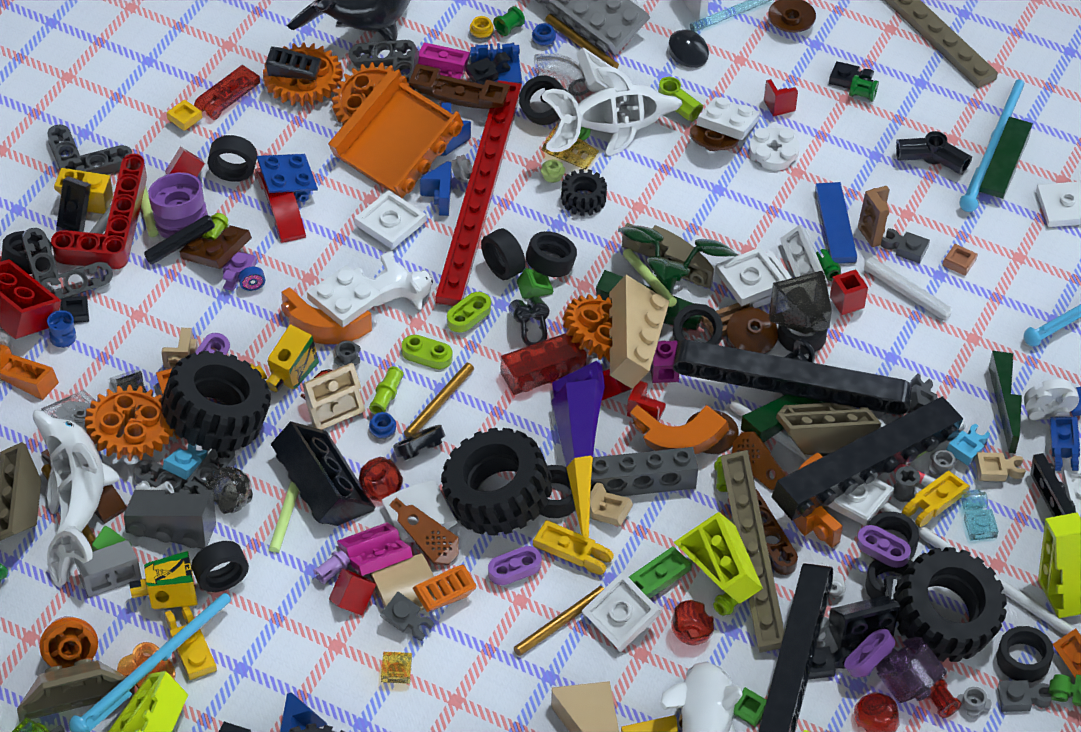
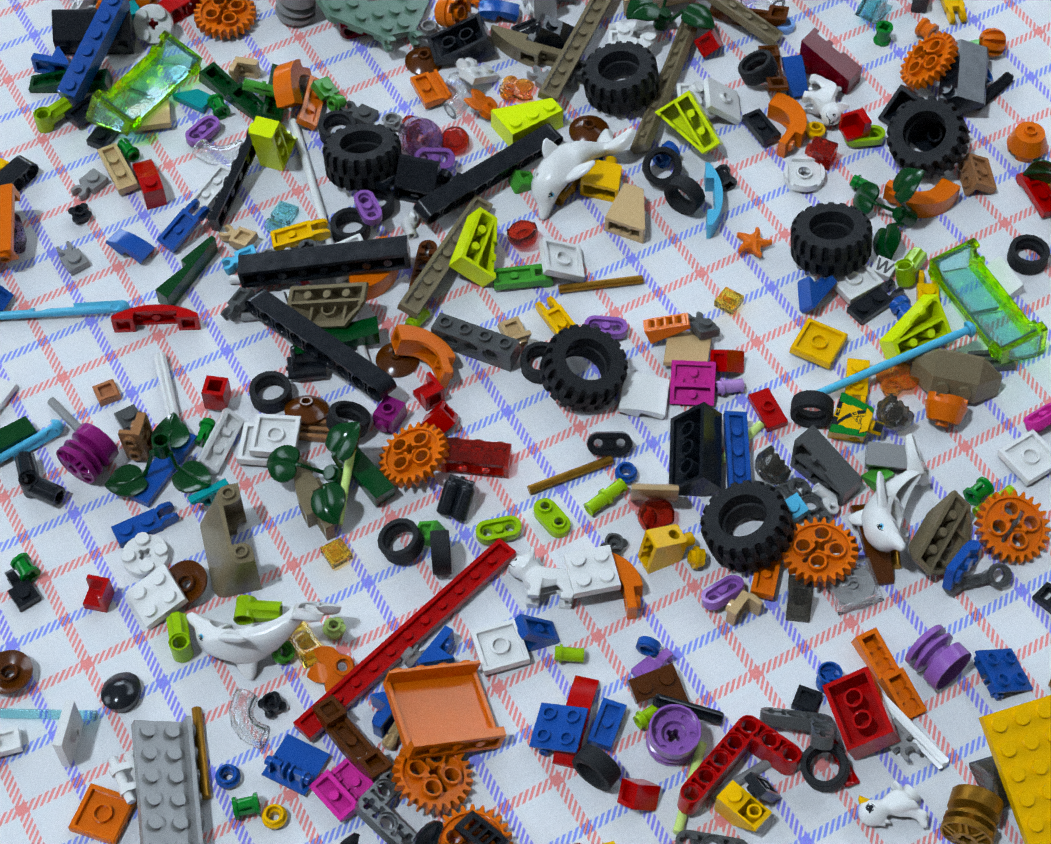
camera: 145 degrees left, 5 degrees up
clear red hair [358,457,403,502] -> none
dark orange piece [389,497,459,565] -> none
black plate [466,52,511,85] -> none
black tyre [519,75,564,125] -> none
dark purple plate [551,361,605,539] -> none
black tyre [561,169,607,216] -> none
white plate [576,47,612,92] -> none
tan wedge [609,275,670,389] -> none
dark orange piece [732,432,786,490] -> none
clear smoke slope [769,271,832,334] -> none
white plate [1024,379,1079,421] -> none
none -> light grey bar [47,397,81,431]
none -> magenta wheel [56,423,119,484]
none -> dark green plant [105,412,212,497]
none -> red slope [111,304,201,333]
none -> blue hinge [111,501,179,548]
none -> teal tile [187,478,229,506]
none -> dark tan windscreen [200,483,262,598]
none -> lime piece [233,595,283,625]
none -> orange plate [307,646,355,693]
none -> clear yellow plate [320,537,353,570]
none -> blue slope [514,614,560,652]
none -> lime pin [554,644,584,663]
none -> blue plate [587,697,627,752]
none -> blue plate [723,411,751,488]
none -> red plate [748,388,788,432]
none -> yellow plate [789,318,848,369]
none -> clear smoke hair [876,393,914,431]

